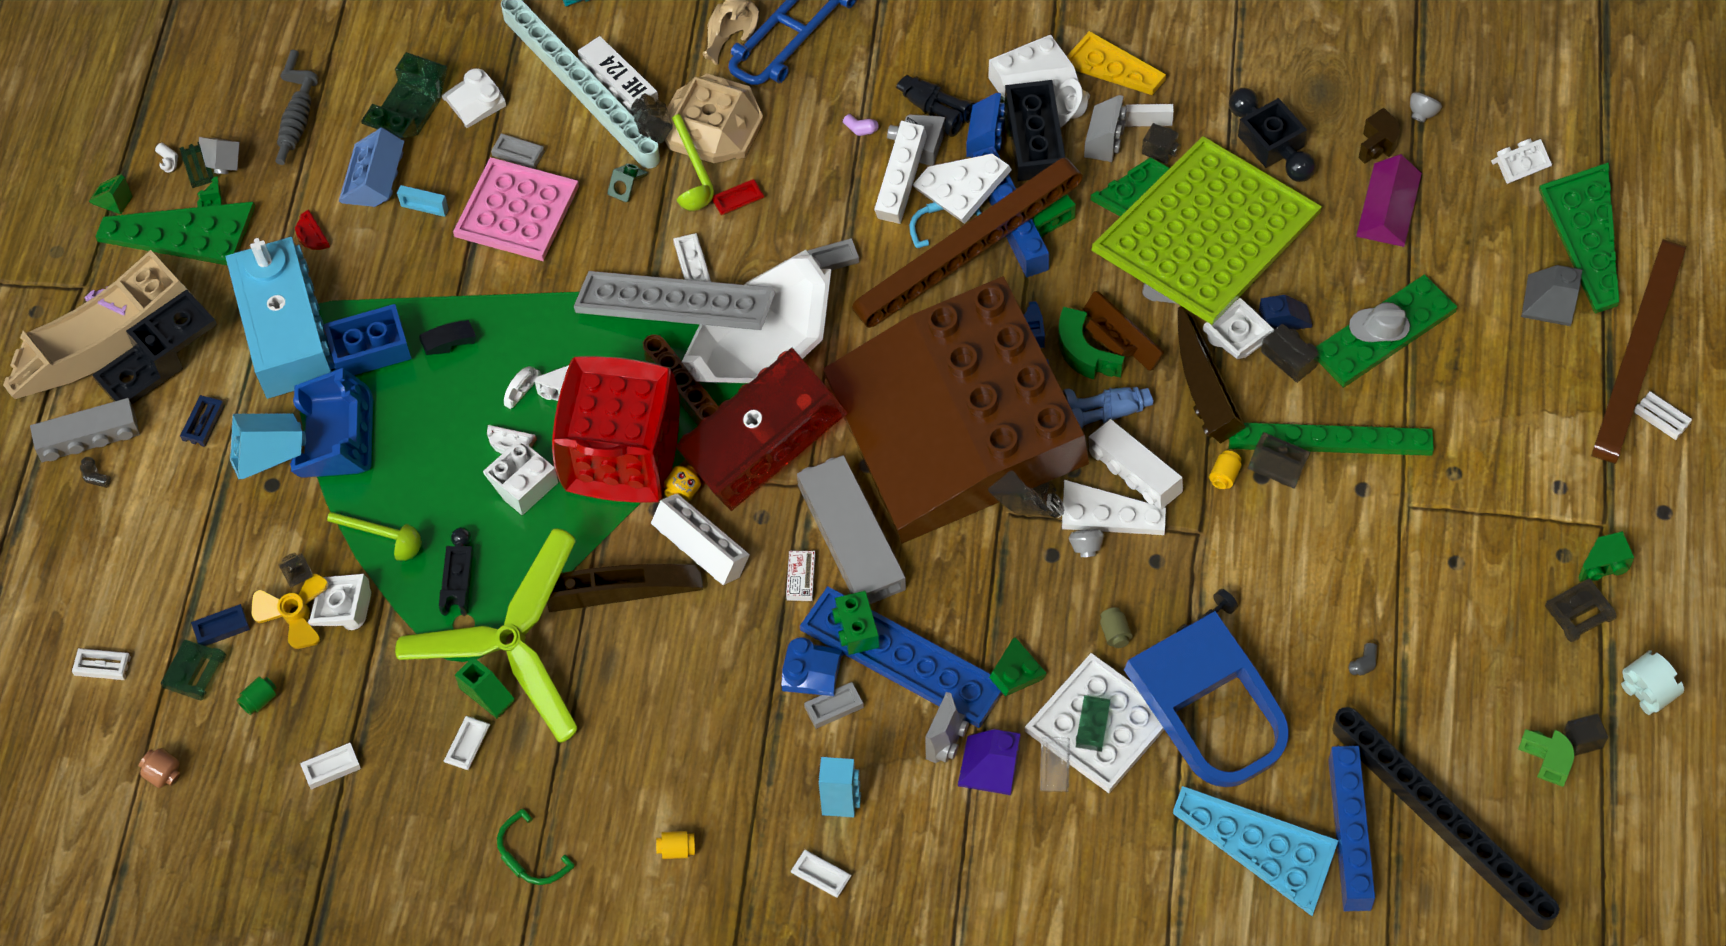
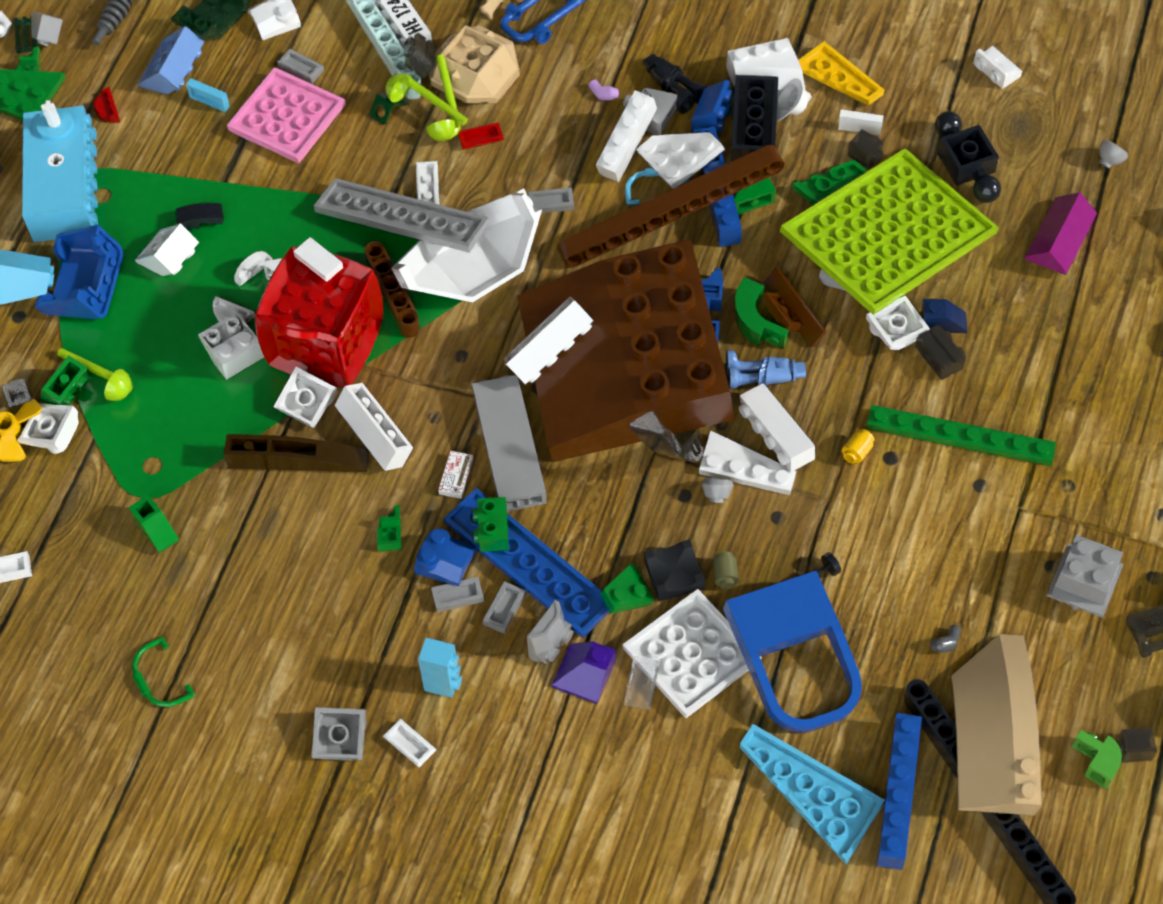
camera: 10 degrees right, 0 degrees up
blue brick [323,304,411,375] -> none
lime piece [395,528,577,743] -> none
black plate [439,527,473,616] -> none
white tile [444,716,490,770] -> none
yellow brick [656,831,695,859] -> none
yellow head [663,465,701,502] -> none
clear red piece [675,347,848,511] -> none
clear green tile [1075,695,1111,752] -> none
light grey slope [1084,95,1127,162] -> none
dark brown slope [1178,306,1246,444] -> none
clear smoke brick [1247,432,1311,489] -> none
green plate [1311,274,1457,388] -> none
light grey piece [1349,302,1410,342] -> none
dark brown brick [1358,107,1400,164] -> none
none -> green brick [41,355,88,406]
none -> white slope [135,224,199,276]
none -> white slope [274,367,337,428]
none -> white tile [293,237,343,282]
none -> light grey slope [312,707,367,761]
none -> green slope [377,505,402,551]
none -> lime piece [385,73,468,126]
none -> light grey tile [483,581,526,634]
none -> white slope [504,296,593,384]
none -> black brick [644,539,705,602]
none -> tan slope [951,634,1042,815]
none -> white bracket [973,46,1022,89]
none -> light grey piece [1047,535,1124,618]

